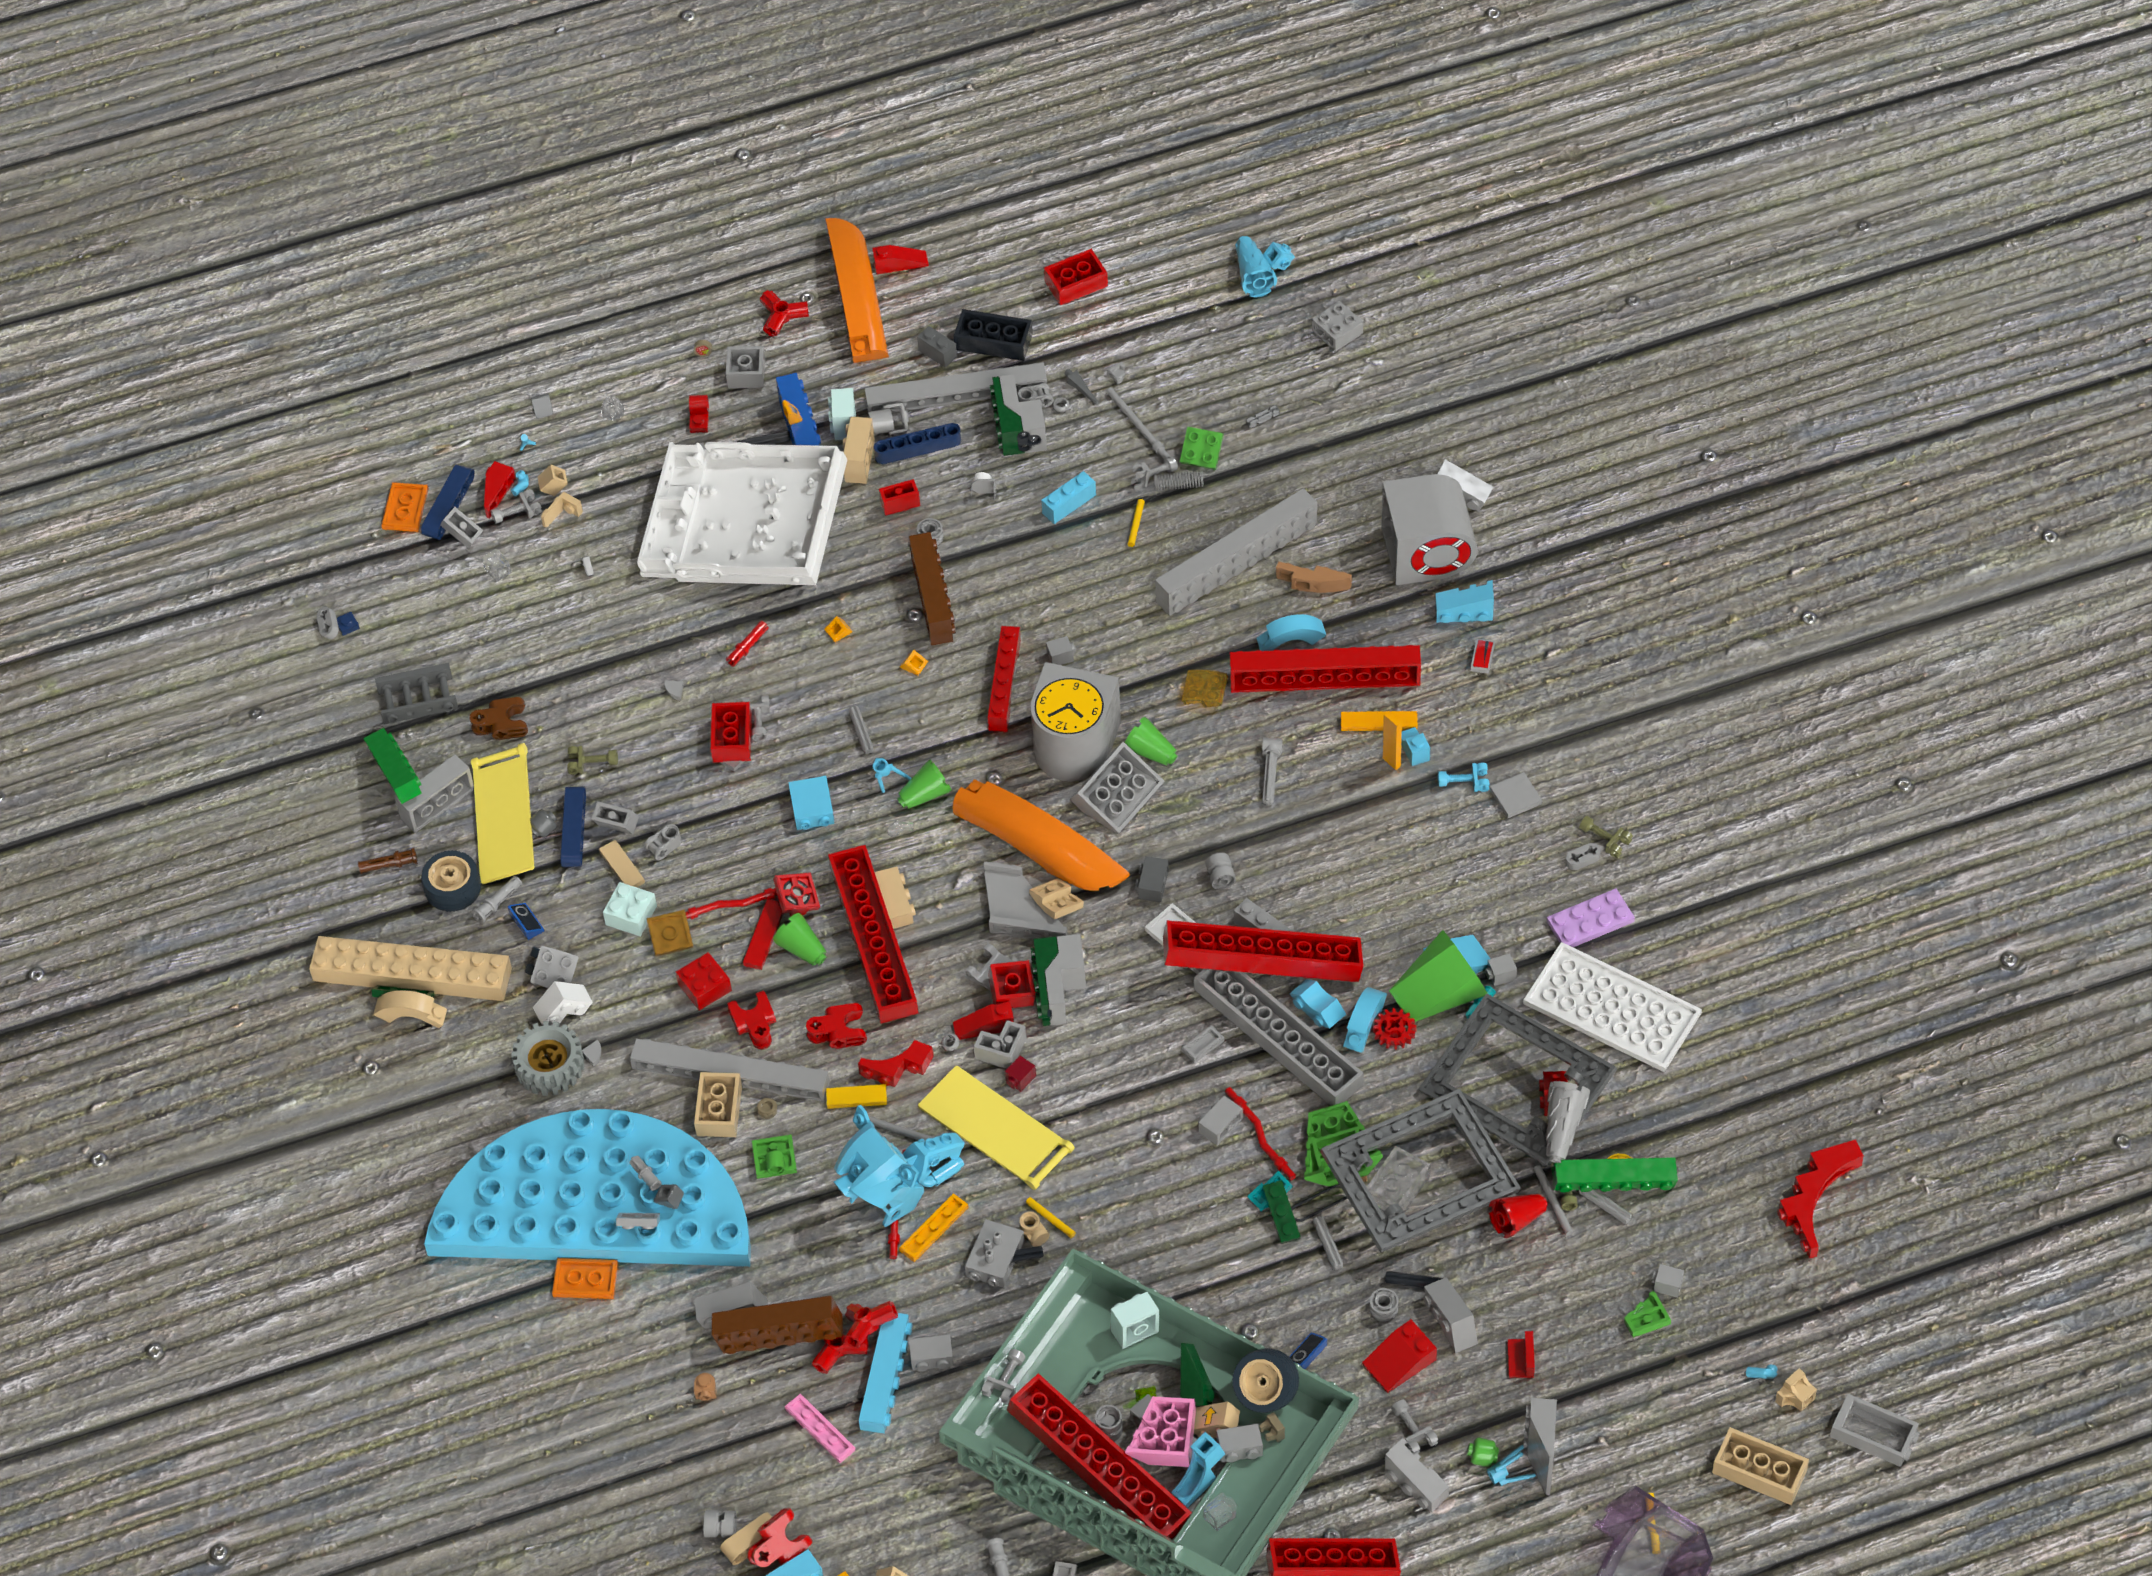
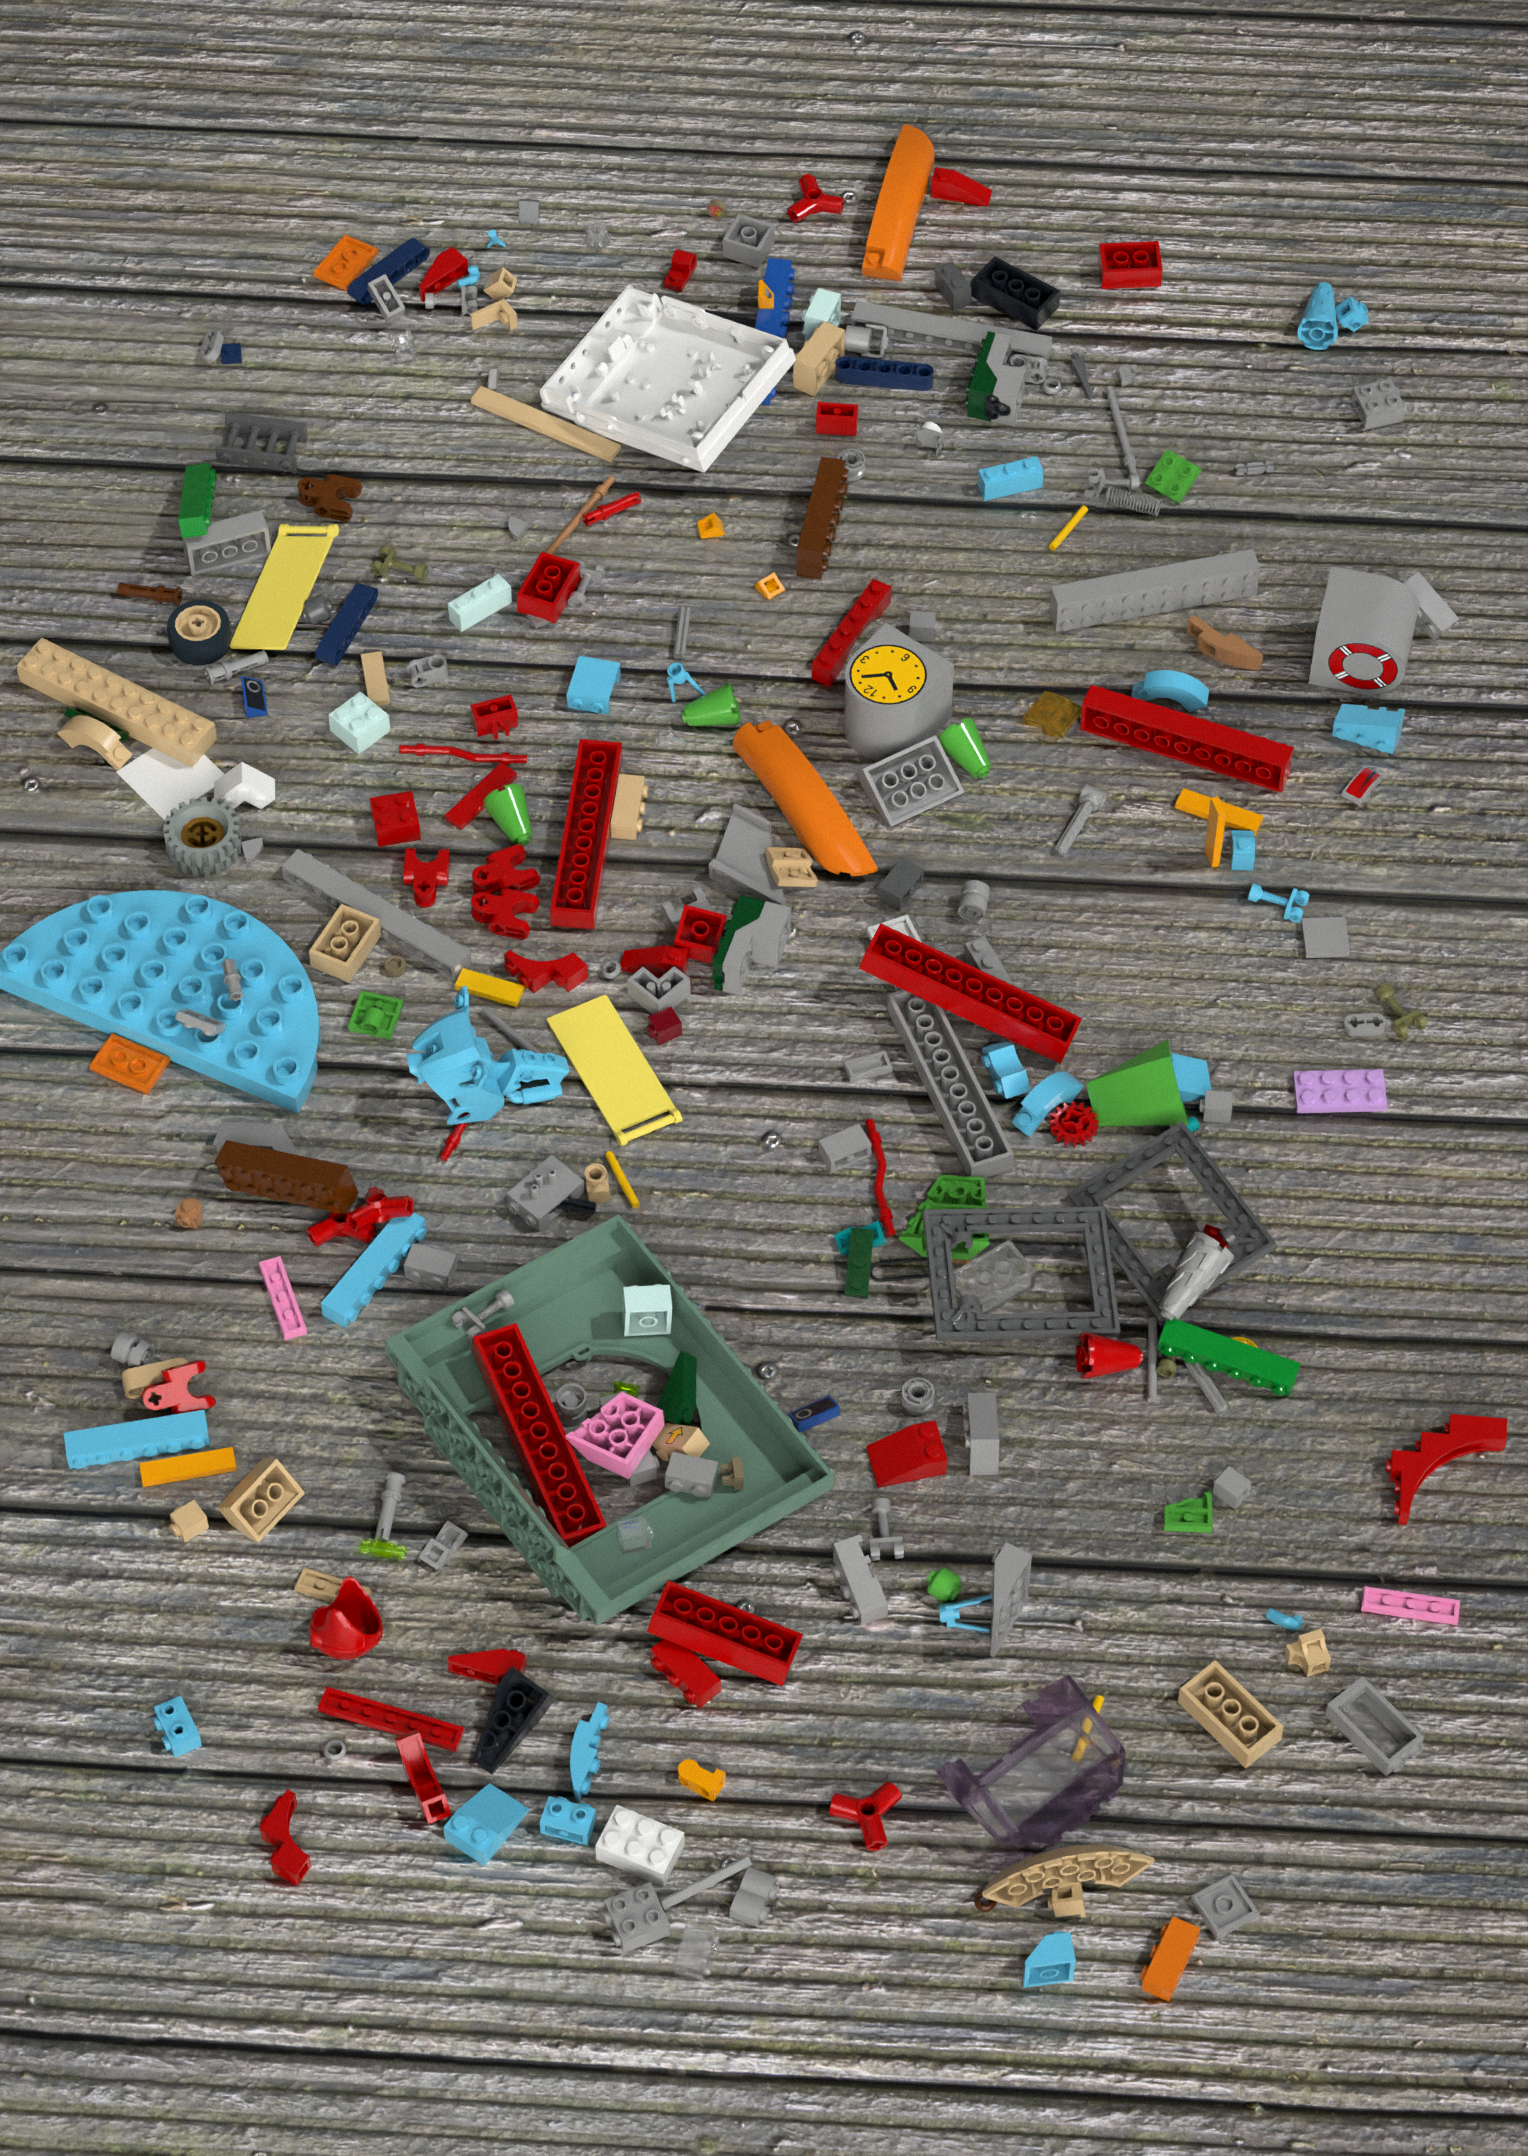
camera: 20 degrees right, 0 degrees up
light grey plate [525,945,579,988] -> none
light grey brick [591,801,639,834] -> none
pearl gold tile [646,909,694,957] -> none
dark grey slope [653,1184,684,1209] -> none
red piece [773,872,820,917] -> none
light orange tile [899,1193,969,1262] -> none
medium azure arch [1171,1432,1225,1508] -> none
wheel [1232,1348,1299,1413] -> none
light grey axle [1313,1216,1343,1270] -> none
black axle [1385,1271,1443,1288] -> none
red panel [1507,1331,1535,1378] -> none
white plate [1523,942,1702,1072] -> none
none -> white sticker [116,748,224,820]
none -> light aqua brick [448,574,512,632]
none -> red brick [470,695,518,740]
none -> tan tile [471,386,621,462]
none -> red piece [472,844,541,894]
none -> medium nougat bar [545,476,615,555]
none -> bright pink tile [1361,1586,1460,1625]

